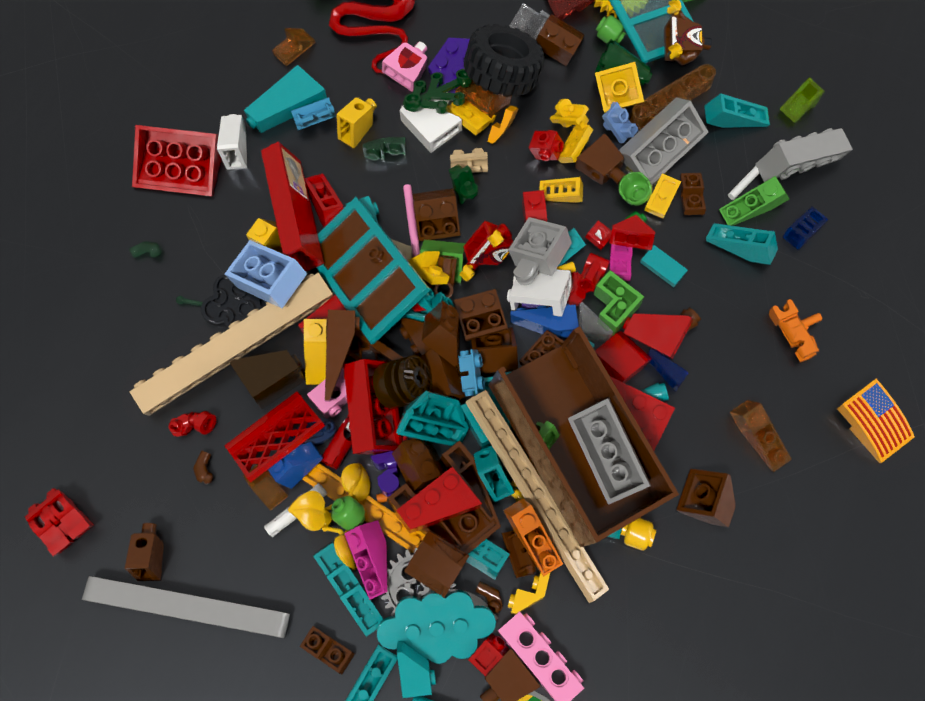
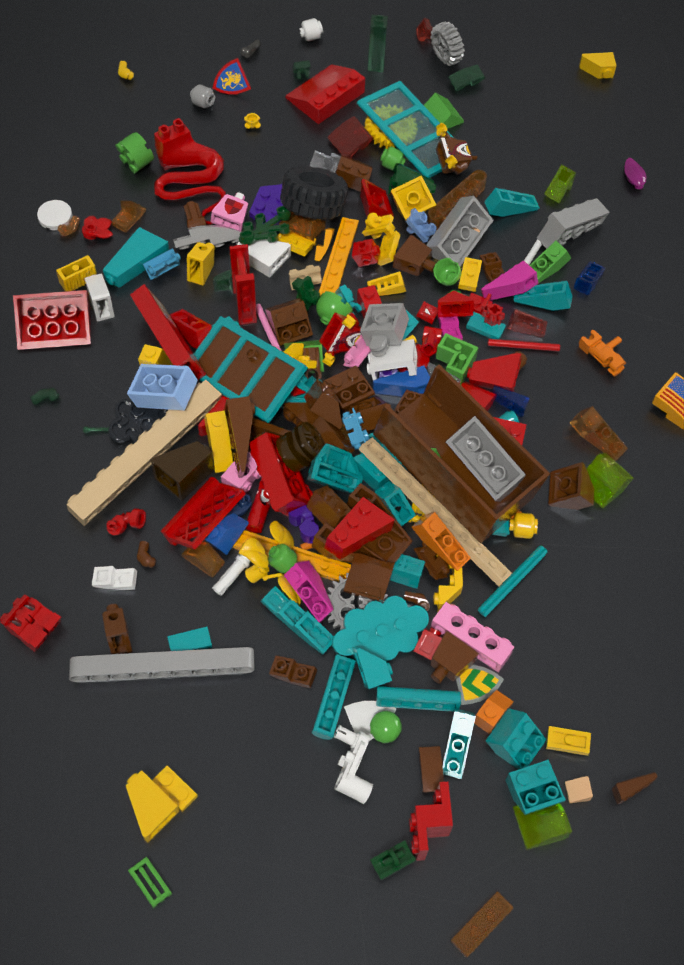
camera: 20 degrees left, 10 degrees down
none -> white tile [37,200,72,230]
none -> yellow brick [56,255,97,292]
none -> clear orange arm [57,216,80,236]
none -> red plate [82,216,113,240]
none -> white slope [92,566,137,590]
none -> teal tile [167,627,212,651]
none -> light grey slope [173,225,242,250]
none -> reddish brown piece [184,201,206,228]
none -> red fence [230,244,257,325]
none -> bright green cylinder [316,291,353,325]
none -> light orange tile [319,217,359,296]
none -> teal plate [335,284,362,313]
none -> bright pink hinge [343,334,371,367]
none -> red slope [360,179,394,217]
none -> red bracket [469,293,493,315]
none -> teal axle [478,545,548,617]
none -> dark pink slope [481,261,538,300]
none -> red gear [482,303,505,326]
none -> red bar [488,339,560,351]
none -> clear red slope [507,309,548,337]
none -> clear neon green slope [587,453,634,508]
none -> magenta arm [624,158,646,190]

